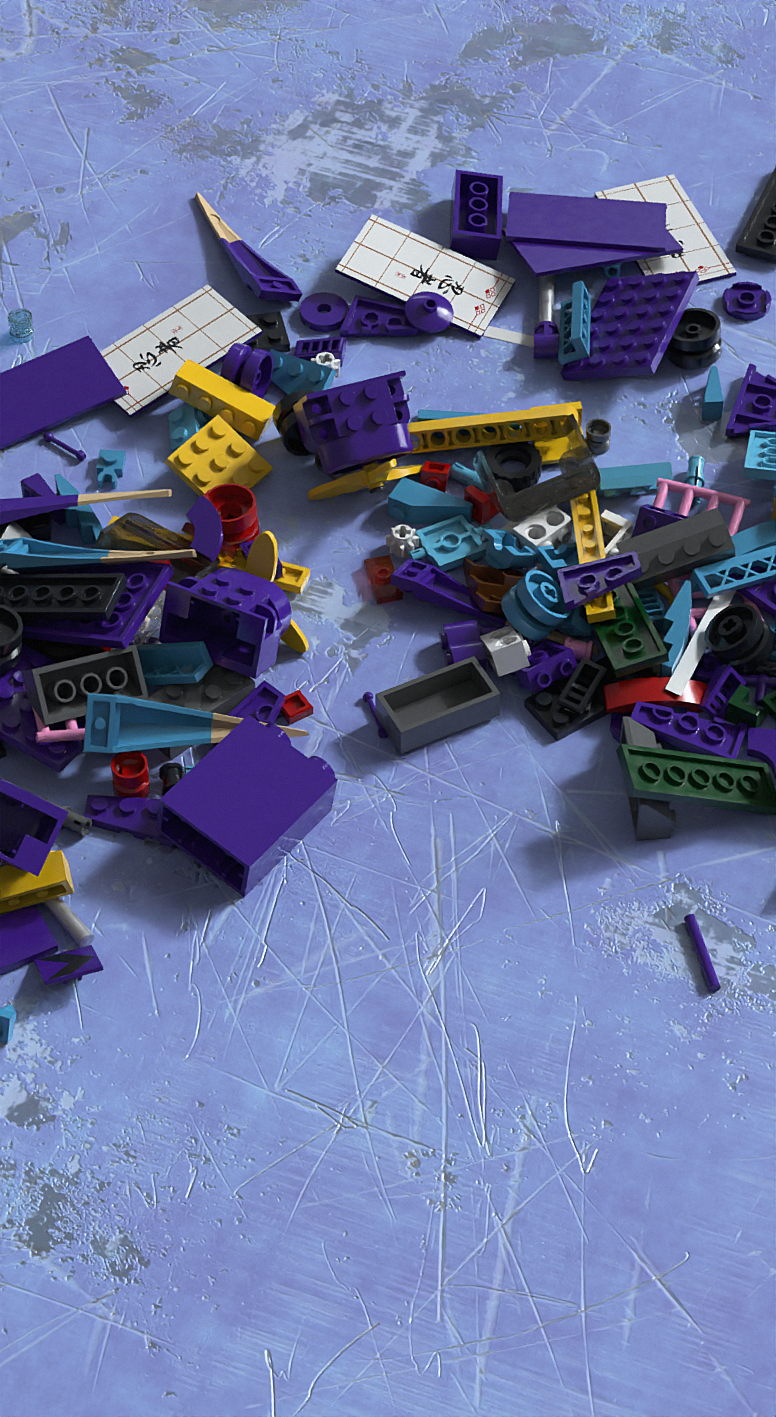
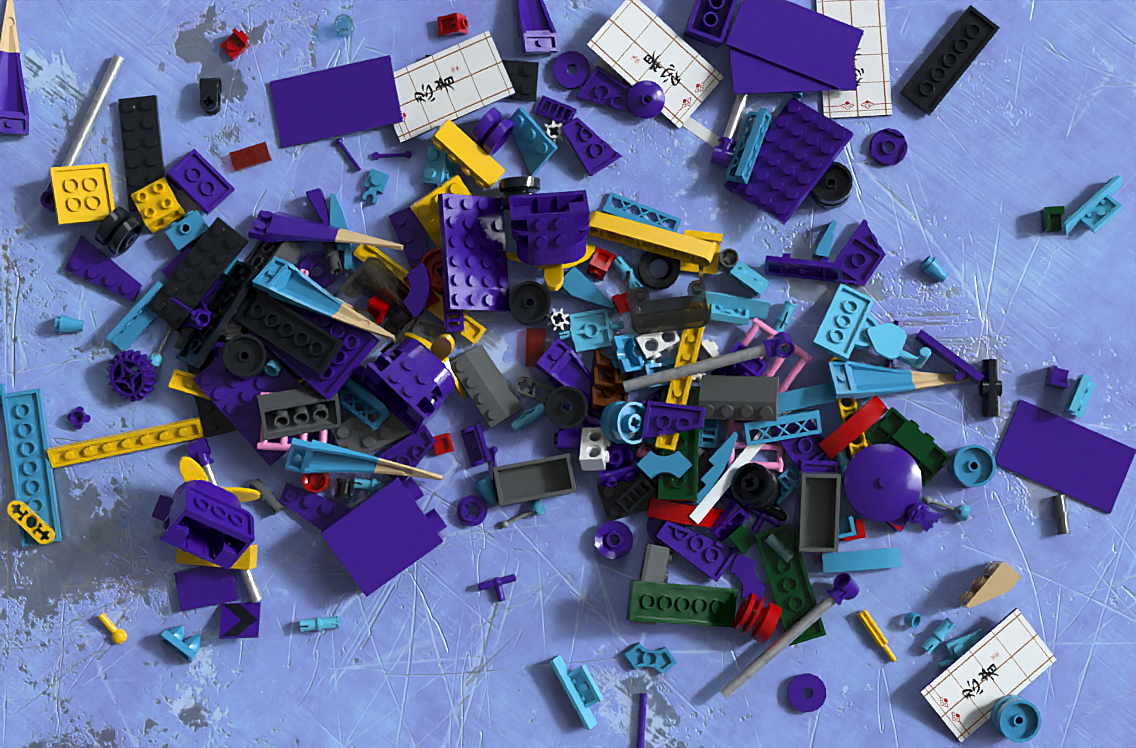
camera: 15 degrees right, 35 degrees up
none -> medium azure hinge [264,357,281,376]
none -> medium azure pin [300,616,340,632]
none -> dark grey pin [323,241,343,275]
none -> dark purple hinge [372,151,412,160]
none -> dark purple wing [389,207,428,269]
none -> red bracket [437,13,469,37]
none -> dark purple plate [438,193,510,312]
none -> dark grey slope [449,344,524,429]
none -> dark purple gear [457,495,488,526]
none -> dark purple hinge [460,424,492,468]
none -> dark azure cone [475,476,499,506]
none -> dark purple piece [478,574,516,602]
none -> hinge [501,499,546,528]
none -> black wheel [509,281,551,326]
none -> medium azure pin [510,402,546,433]
none -> dark grey beam [515,376,567,407]
none -> black wheel [545,386,588,429]
none -> medium azure bracket [550,655,604,730]
none -> dark purple wing [560,117,622,176]
none -> dark purple dish [595,520,633,559]
none -> flat silver piece [623,332,795,392]
none -> dark azure tile [623,642,677,674]
none -> dark azure tile [637,451,692,479]
none -> medium azure bracket [728,261,770,298]
none -> dark purple hinge [765,253,843,283]

